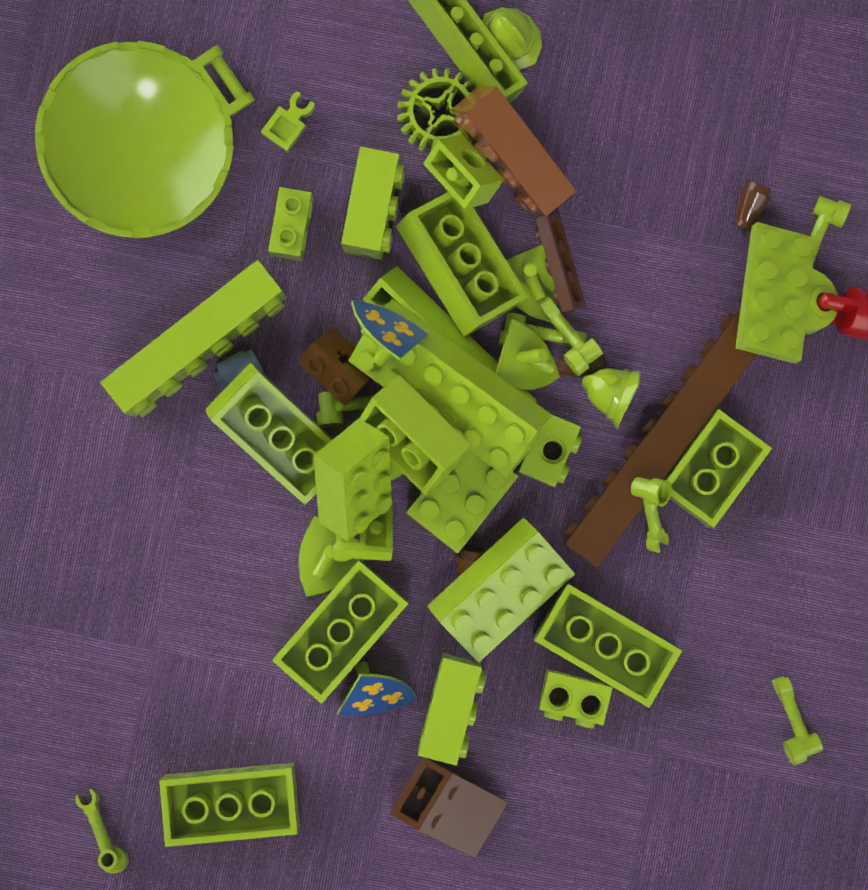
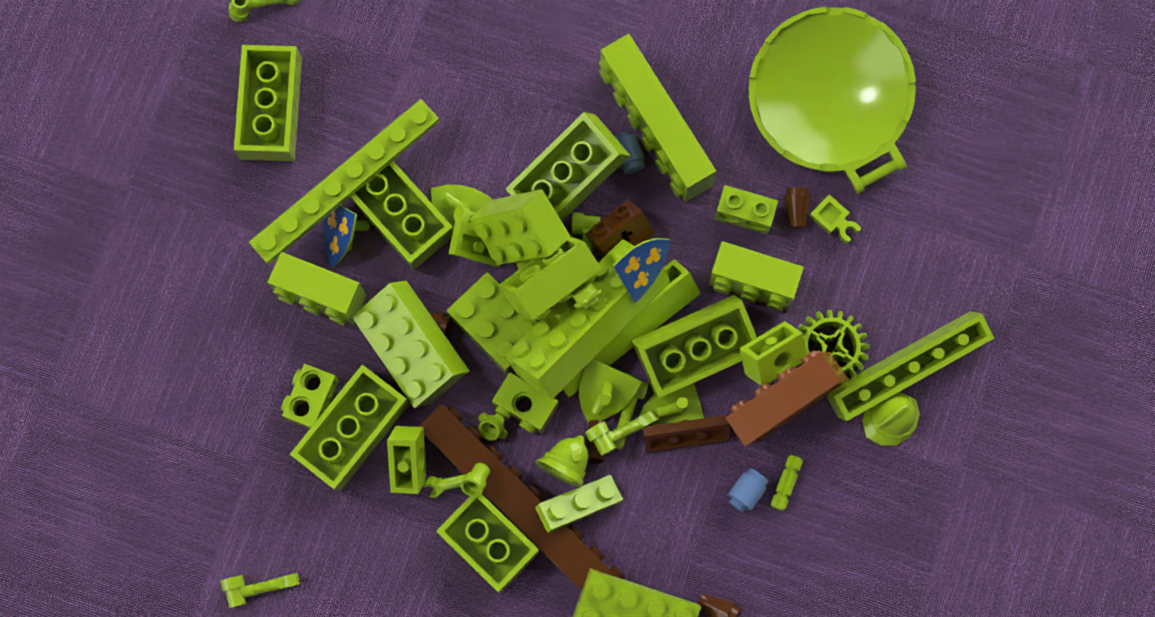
camera: 105 degrees right, 10 degrees down
reddish brown slope [390,757,508,858] -> none
none -> lime plate [249,99,440,265]
none -> lime brick [387,426,426,494]
none -> lime plate [478,412,508,440]
none -> lime plate [535,475,623,533]
none -> lime plate [572,283,602,309]
none -> medium blue brick [728,468,768,512]
none -> lime axle [771,455,803,511]
none -> reddish brown cone [783,187,811,228]

